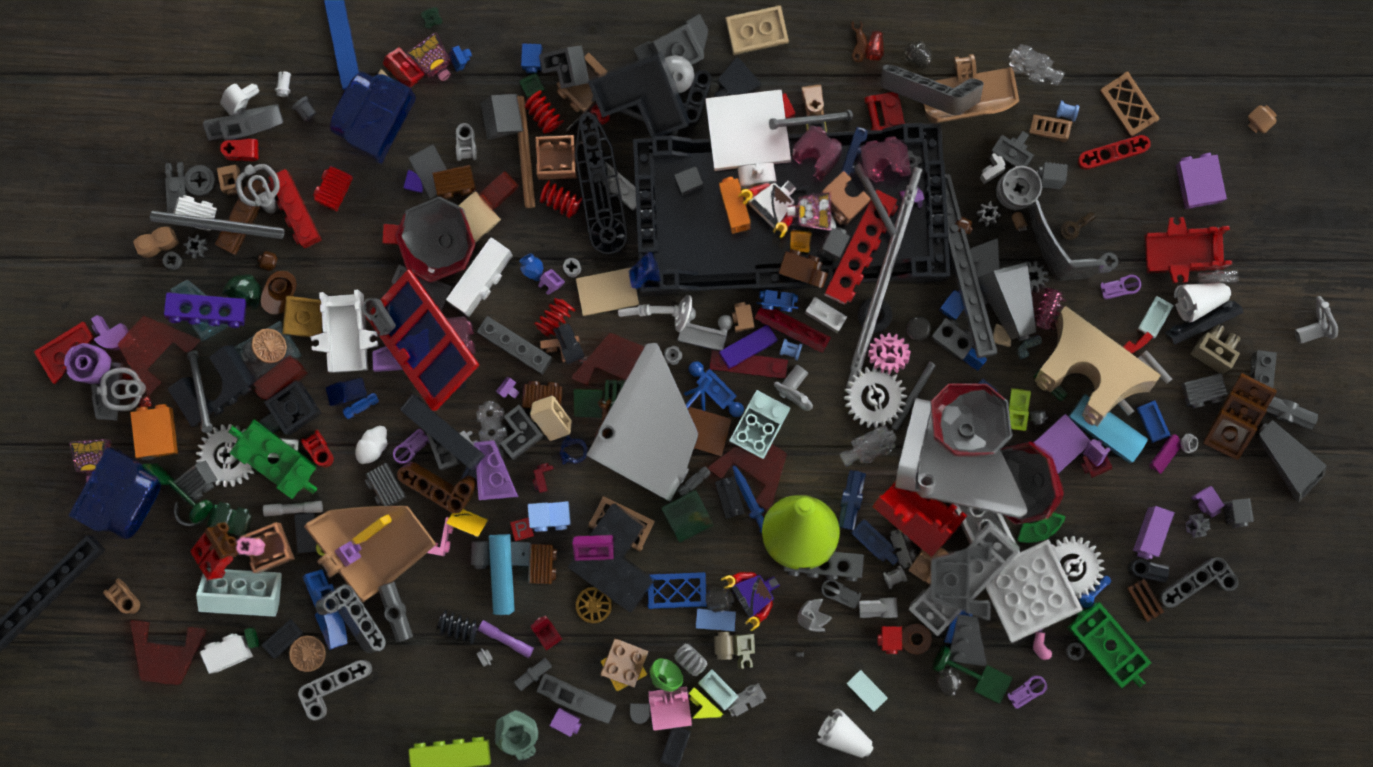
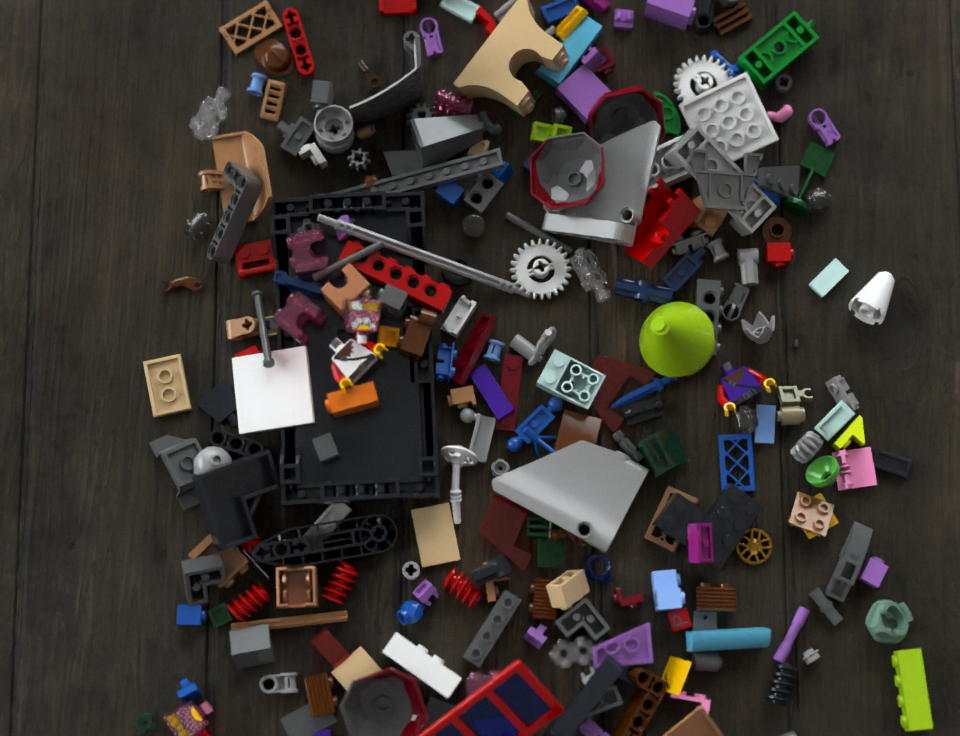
camera: 95 degrees left, 5 degrees down
dark red bracket [530,616,562,650] -> none
clear blue slope [628,252,661,289] -> none
dark grey tile [630,703,650,724] -> none
white beam [738,163,777,189] -> none
clear red cone [865,31,884,61] -> none
bright pink gear [868,333,910,374] -> none
none -> reddish brown piece [254,38,294,77]
none -> yellow tile [554,5,588,41]
none -> medium lavender tile [613,9,634,30]

